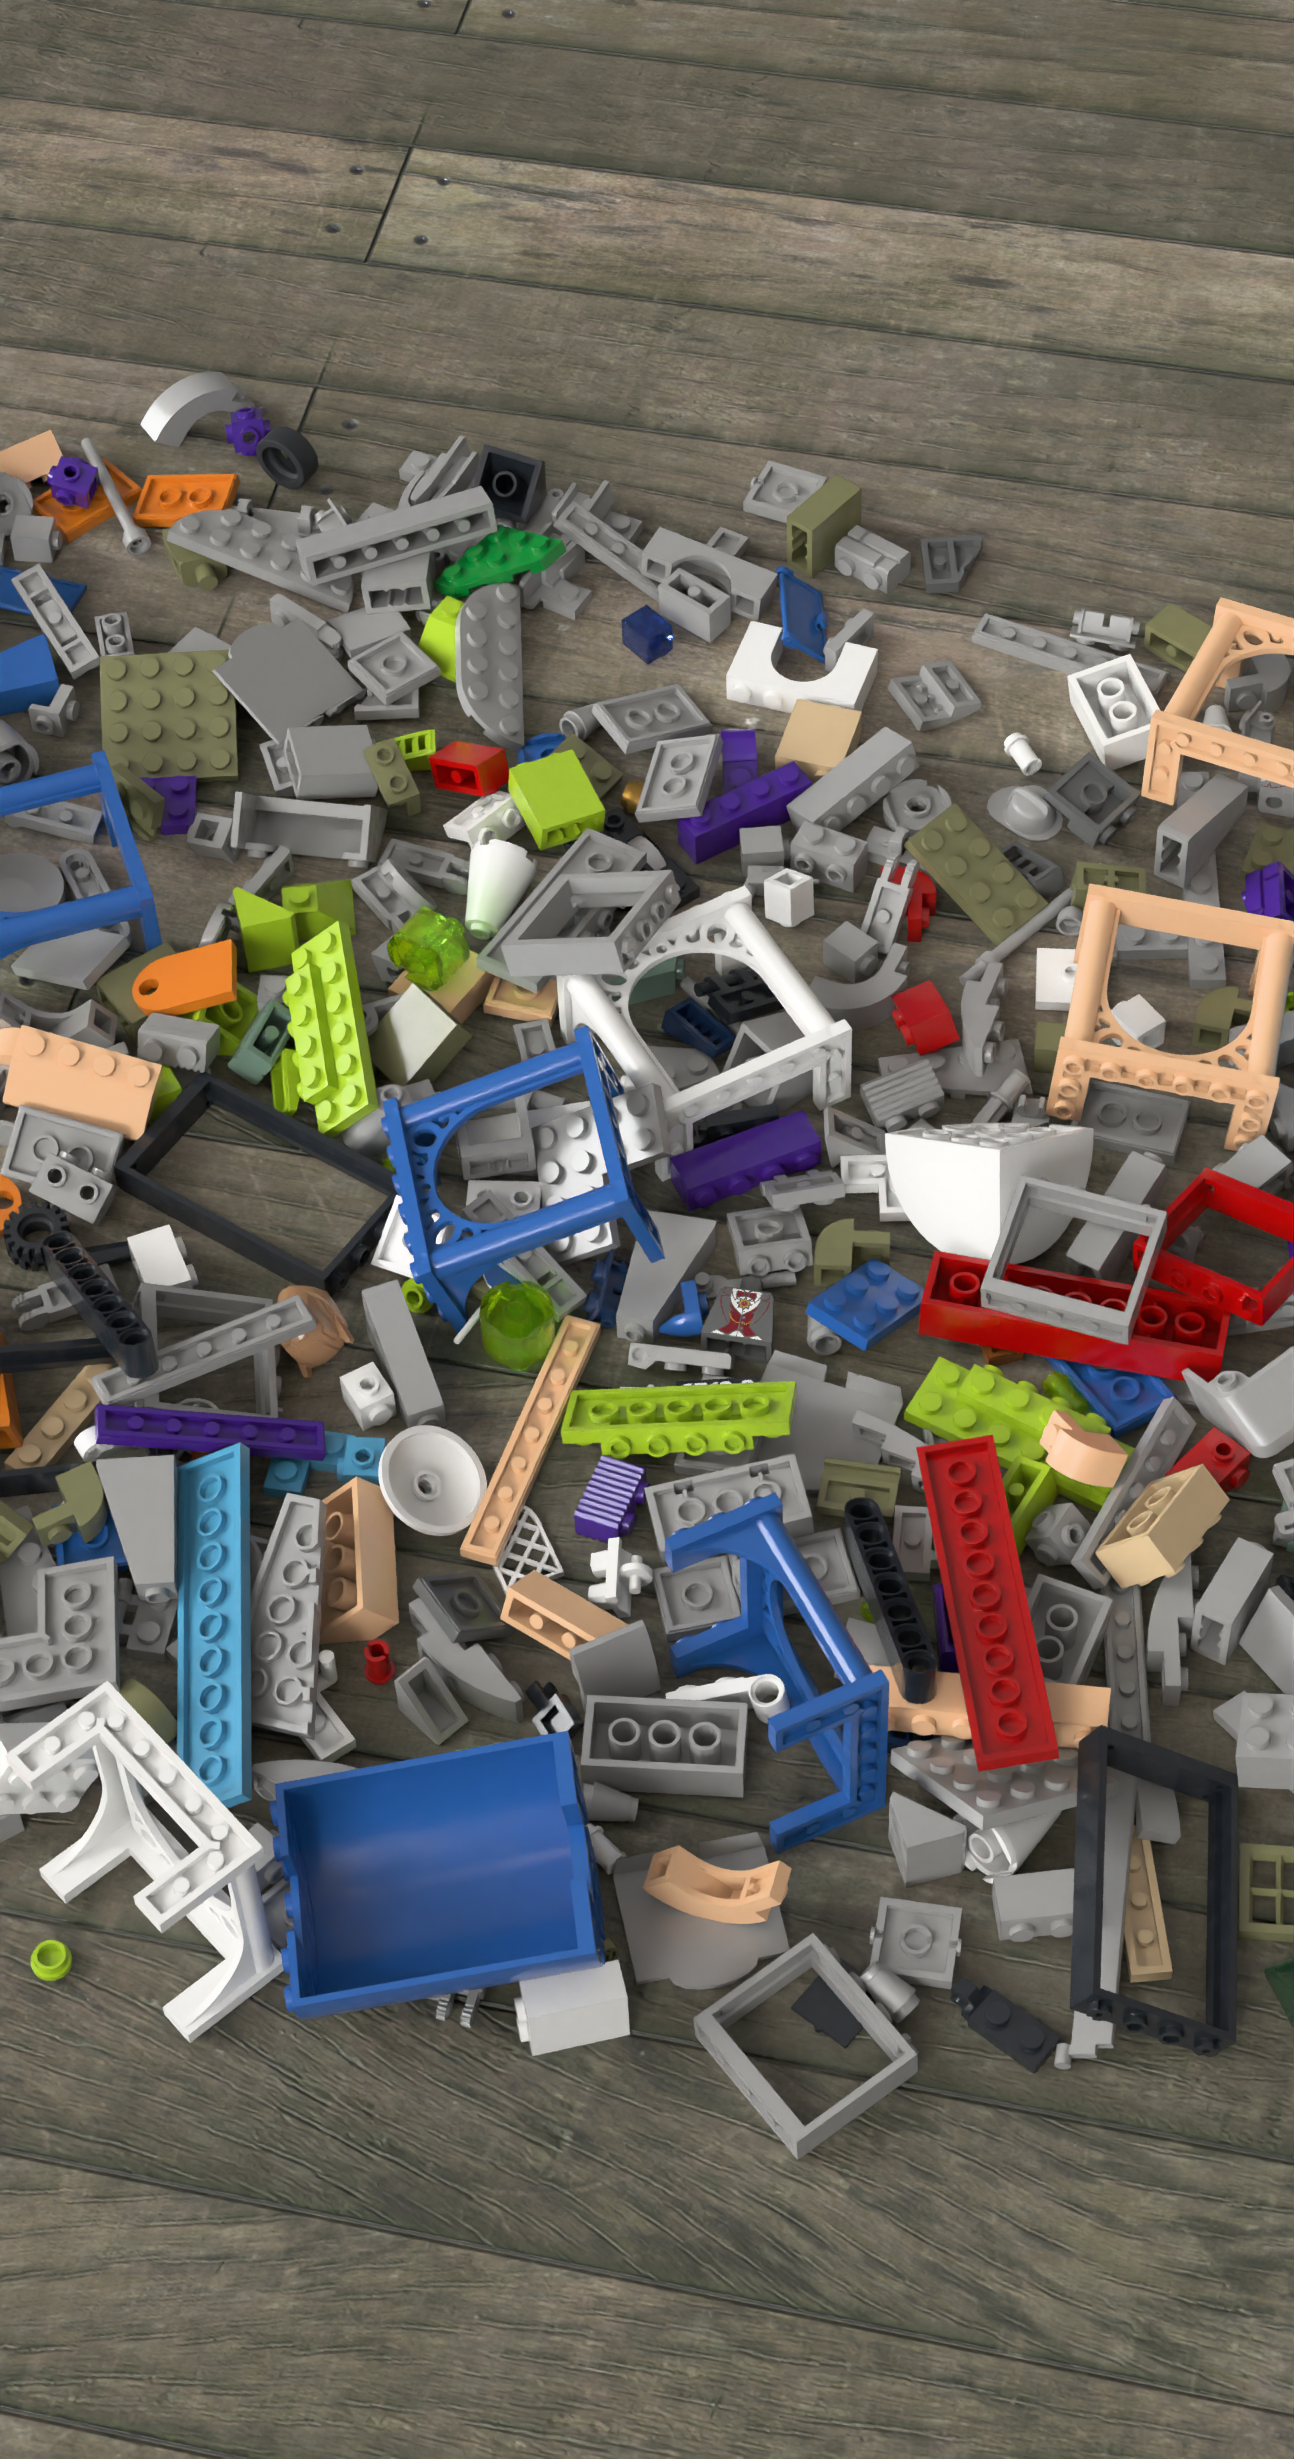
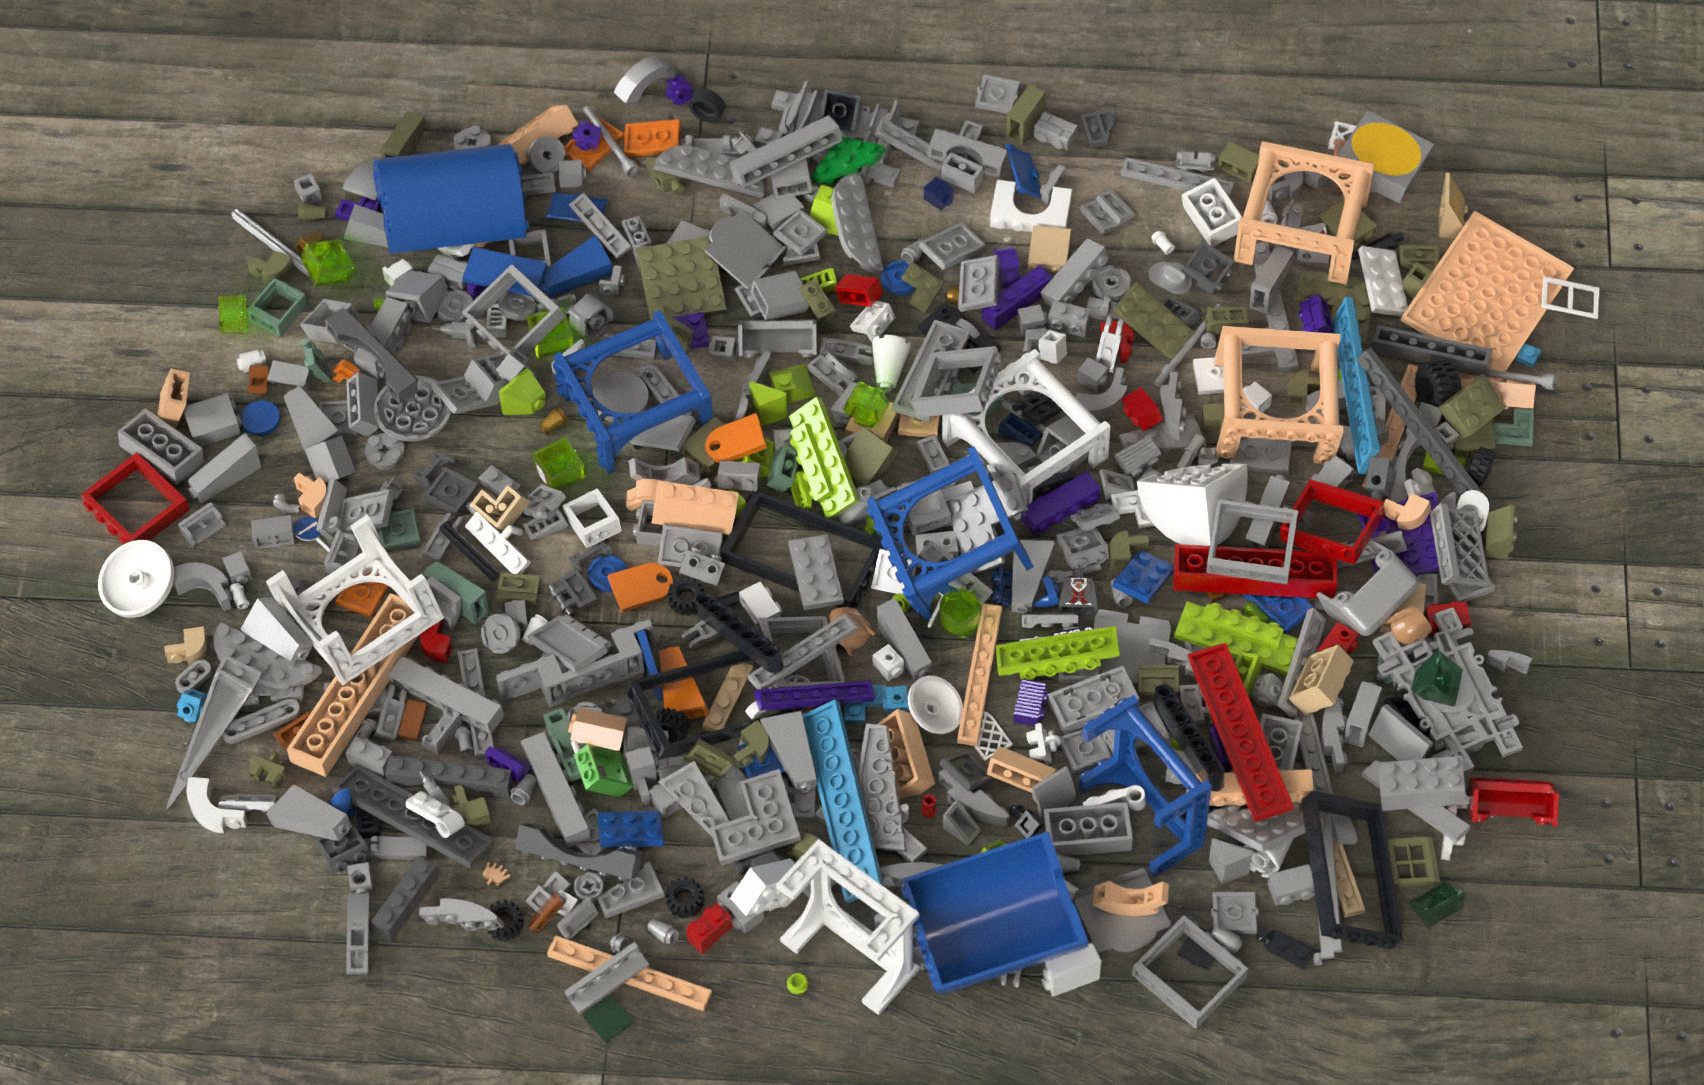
camera: 10 degrees left, 5 degrees up
lime brick [508,749,605,851] -> none
light nougat brick [1039,1410,1128,1488] -> none
none -> light grey plate [788,534,843,610]

